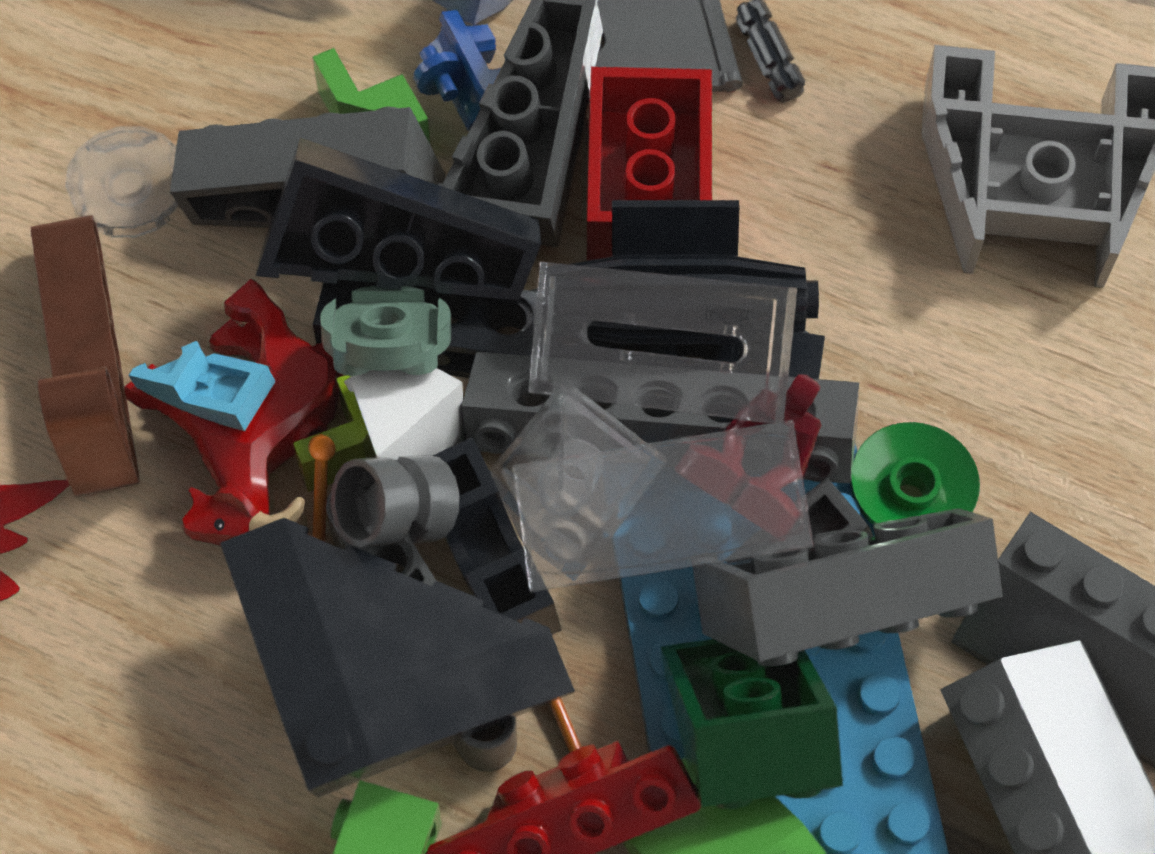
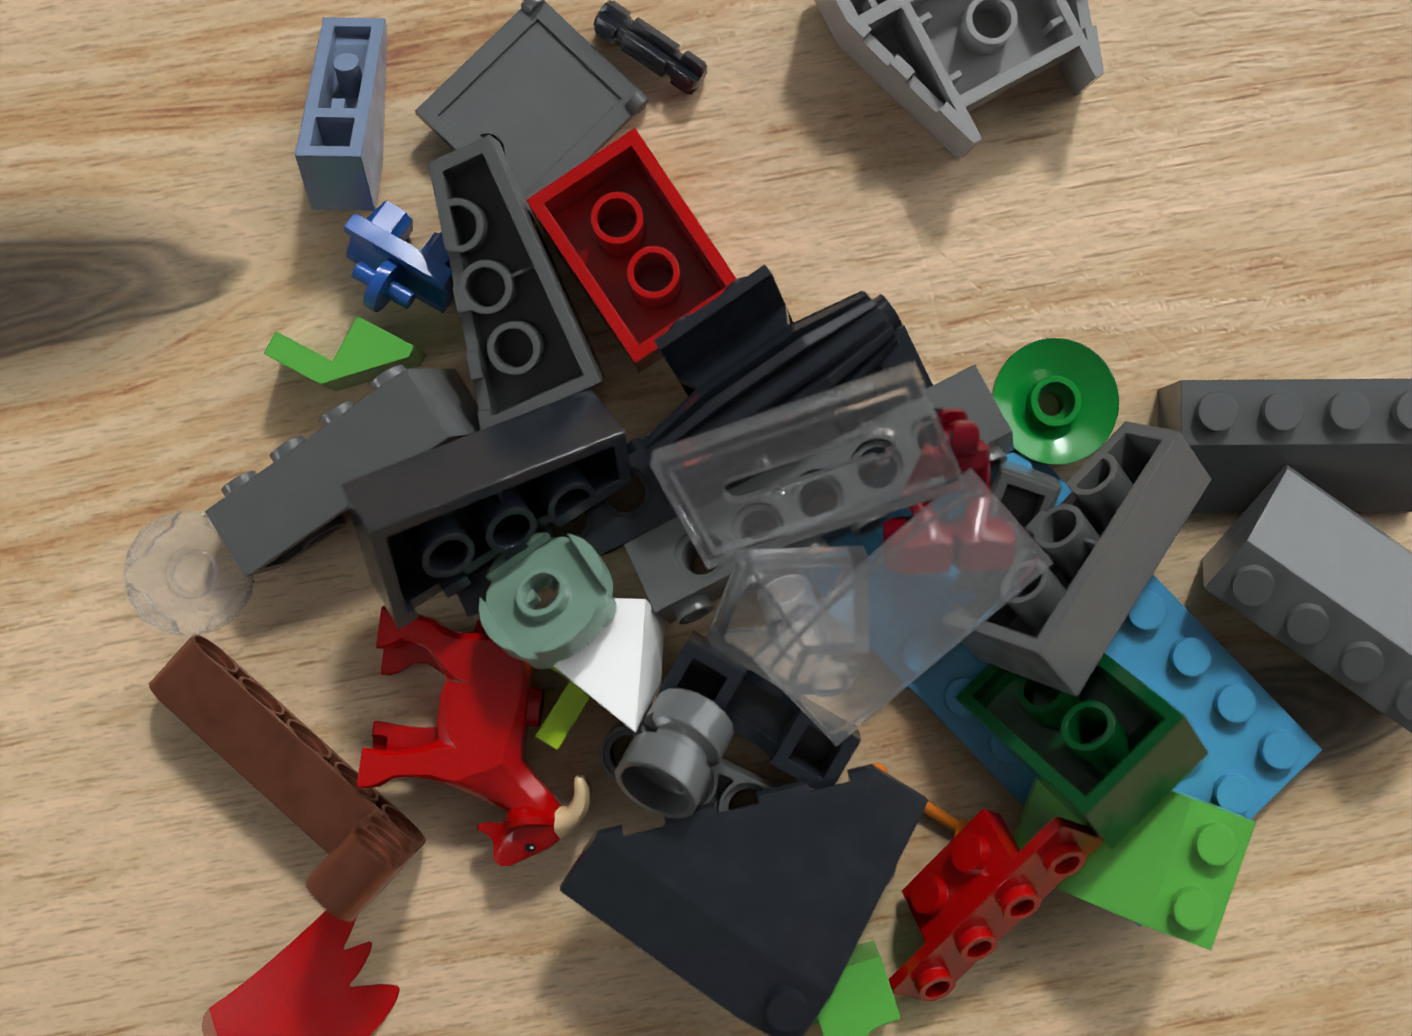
camera: 35 degrees left, 25 degrees up
medium azure slope [129,341,276,431] -> none
orange hinge [308,434,336,542] -> none

